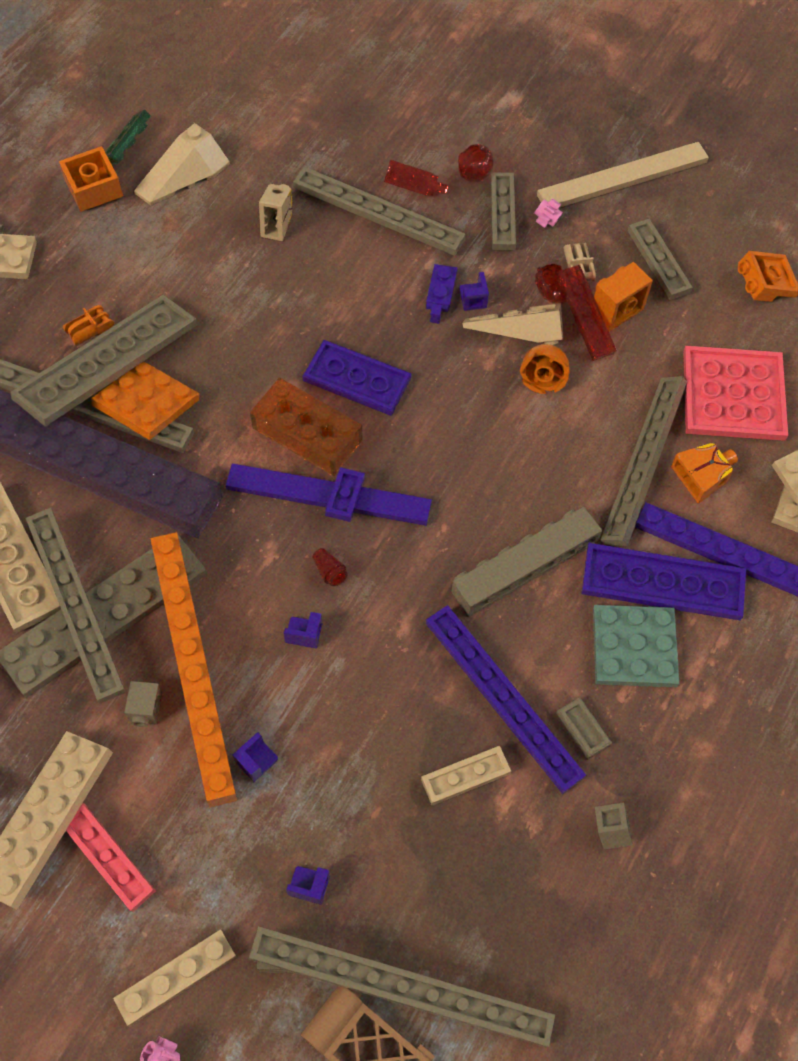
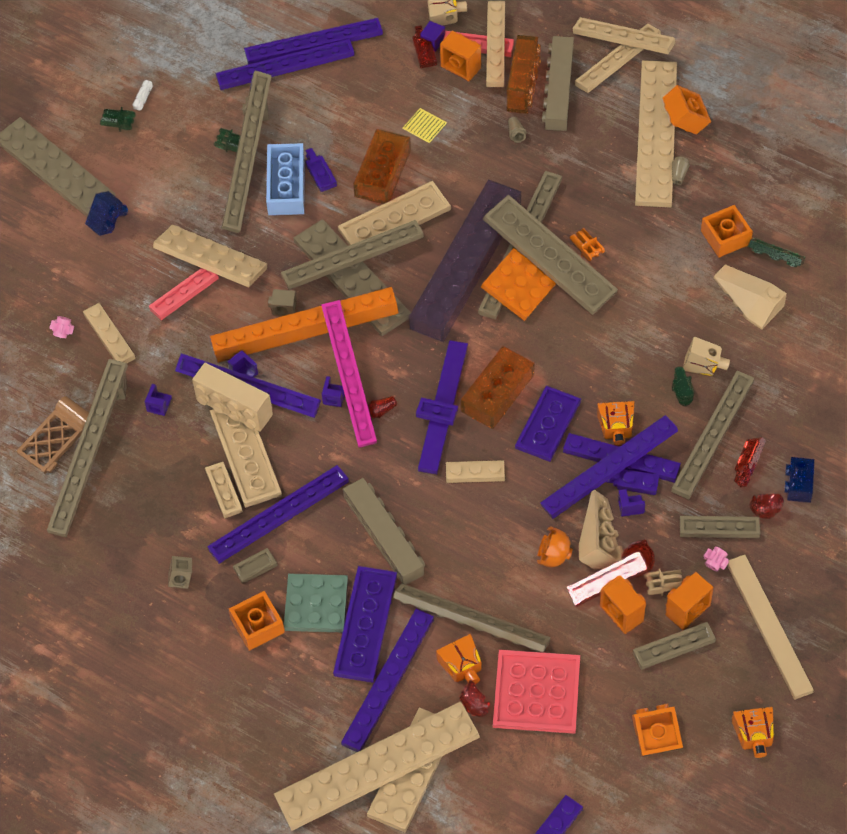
camera: 95 degrees right, 5 degrees down
none -> dark purple plate [175,353,321,418]
none -> tan brick [192,363,273,432]
none -> tan plate [210,409,282,508]
none -> orange brick [229,591,285,651]
none -> dark pink plate [321,300,377,448]
none -> tan plate [446,460,505,483]
none -> clear red hair [459,680,490,717]
none -> dark purple plate [540,415,678,519]
none -> dark purple plate [563,433,681,483]
none -> orange torso [597,401,634,446]
none -> orange brick [665,572,714,630]
none -> clear green arm [672,366,695,406]
none -> orange torso [732,707,774,758]
none -> clear blue brick [784,457,815,503]

